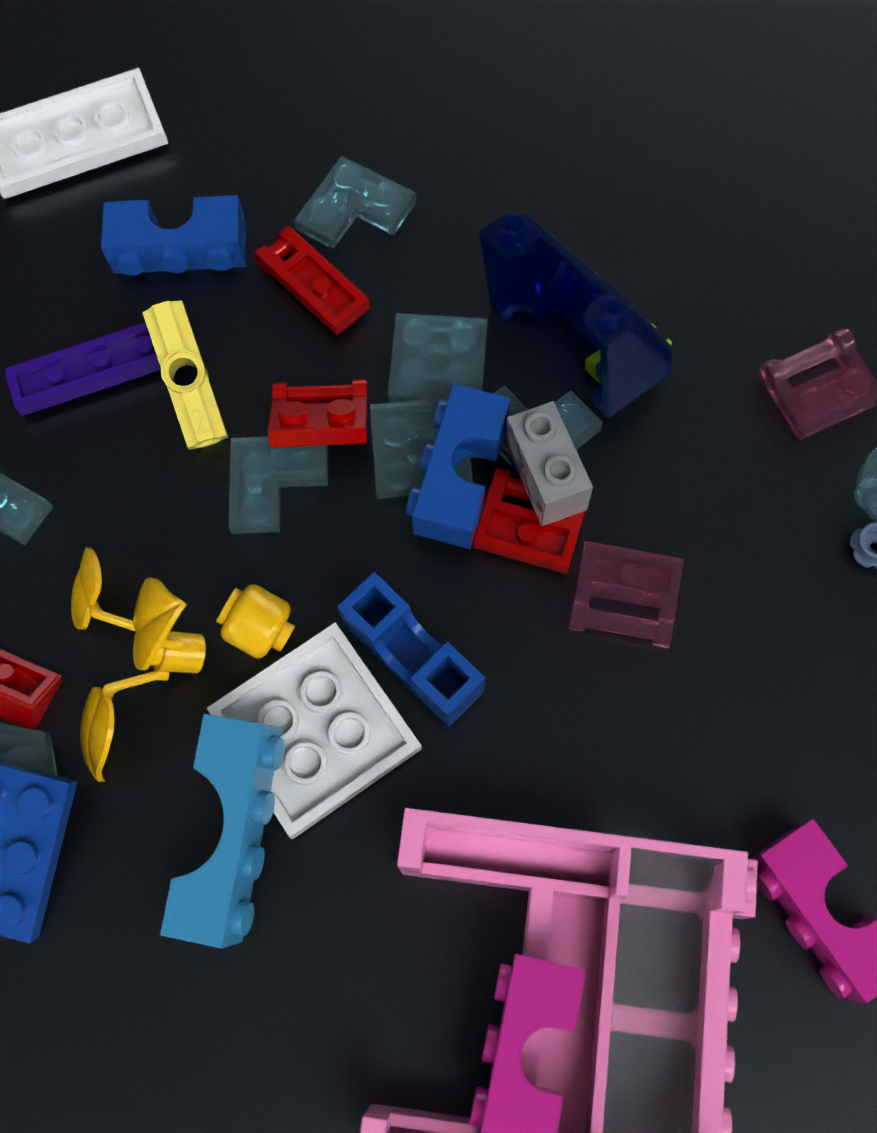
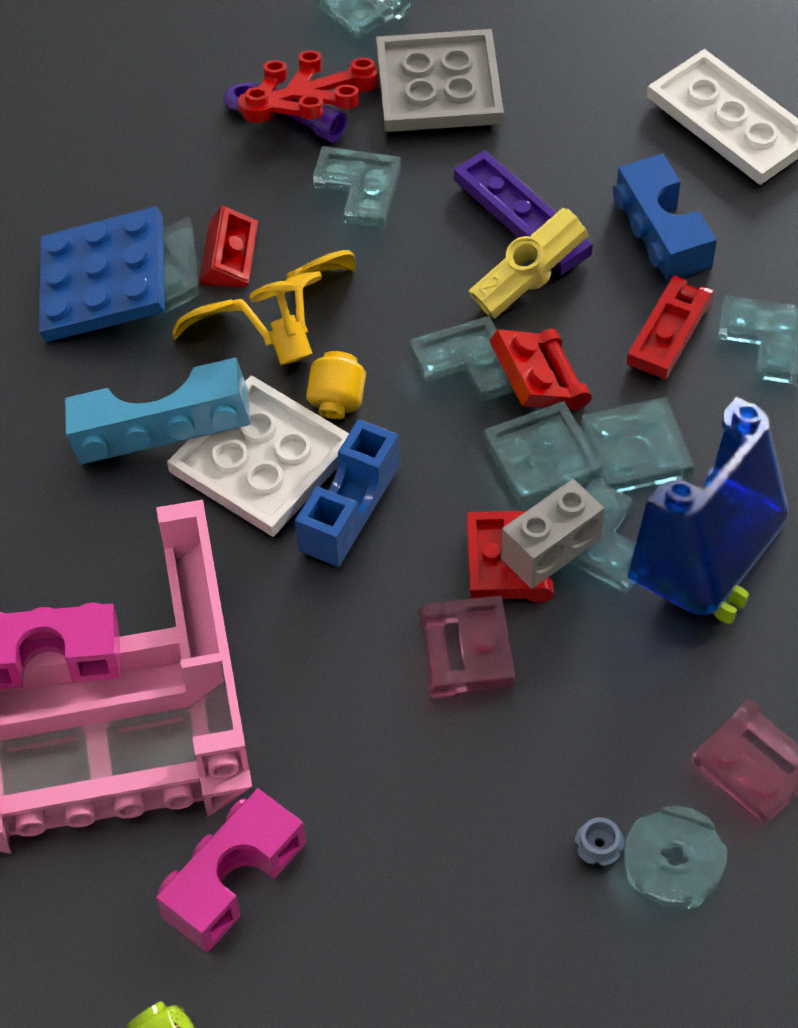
camera: 70 degrees right, 15 degrees down
blue arch [406,384,511,549] -> none

